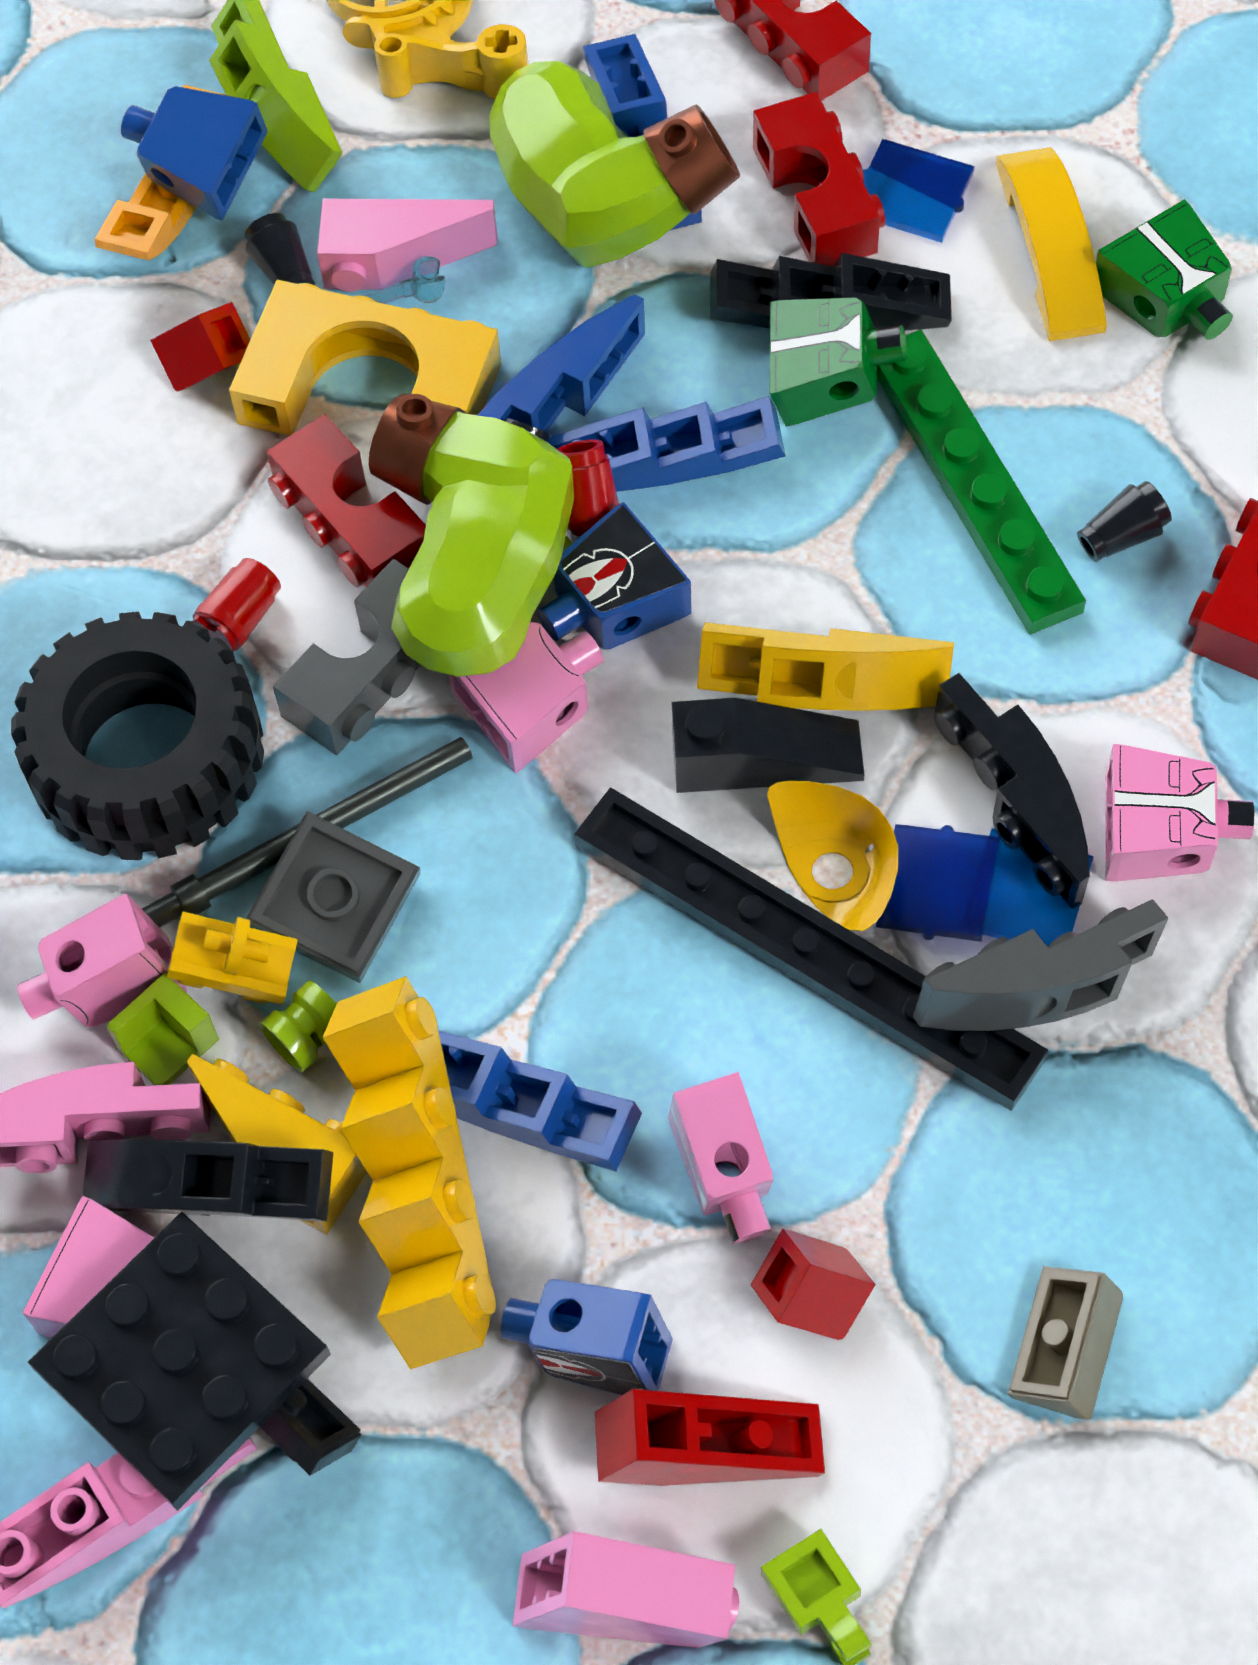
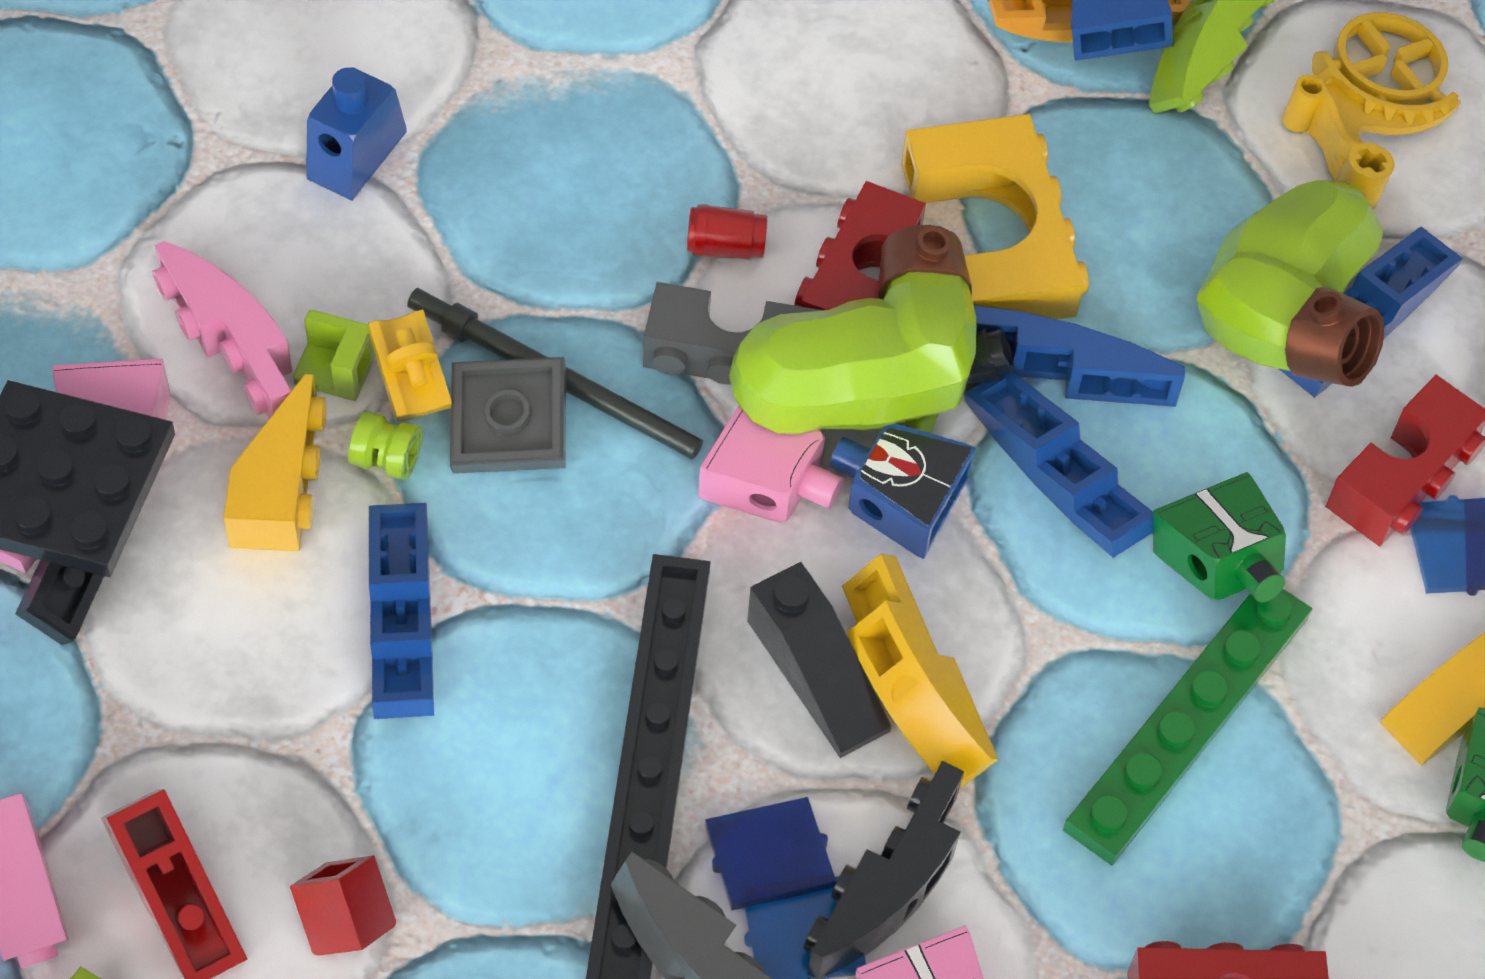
camera: 55 degrees right, 5 degrees down
black tyre [11,611,264,860] -> none
bright pink torso [17,893,187,1027] -> none
black slope [82,1139,334,1222] -> none
red panel [150,302,250,392] -> none
black cone [245,213,315,285] -> none
bright pink slope [317,199,498,292] -> none
yellow brick [322,976,496,1370] -> none
clear light blue hand [365,256,445,304] -> none
torso [501,1279,673,1395] -> none
red piece [557,440,619,536] -> none
bright pink torso [668,1072,774,1244] -> none
black slope [710,253,952,331] -> none
yellow piece [767,781,898,931] -> none
black cone [1077,481,1172,562] -> none

